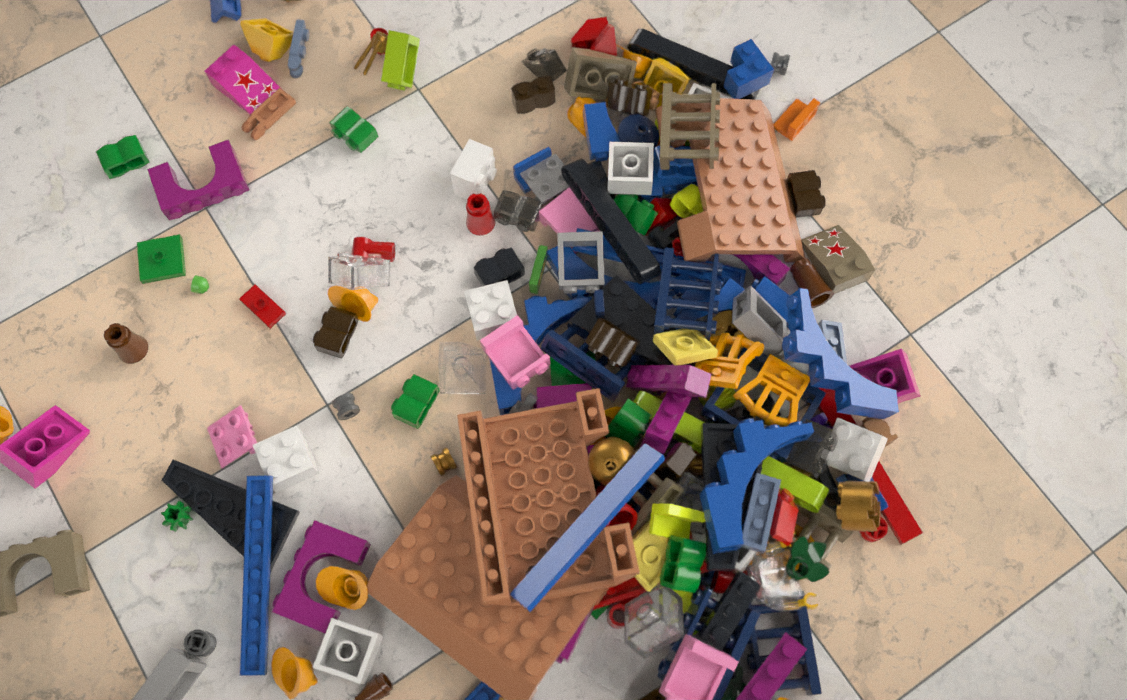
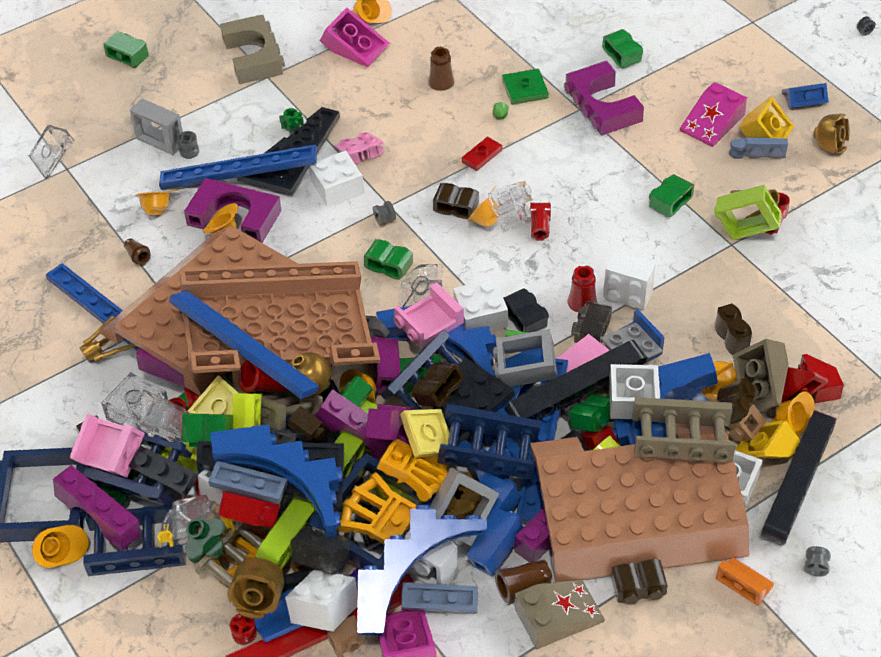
camera: 90 degrees right, 20 degrees down
nougat hinge [241,88,296,140] -> none
white brick [313,618,383,685] -> none
clear smoke slope [522,48,567,82] -> none
dark blue tile [594,290,605,319] -> none
blue brick [724,39,774,99] -> none

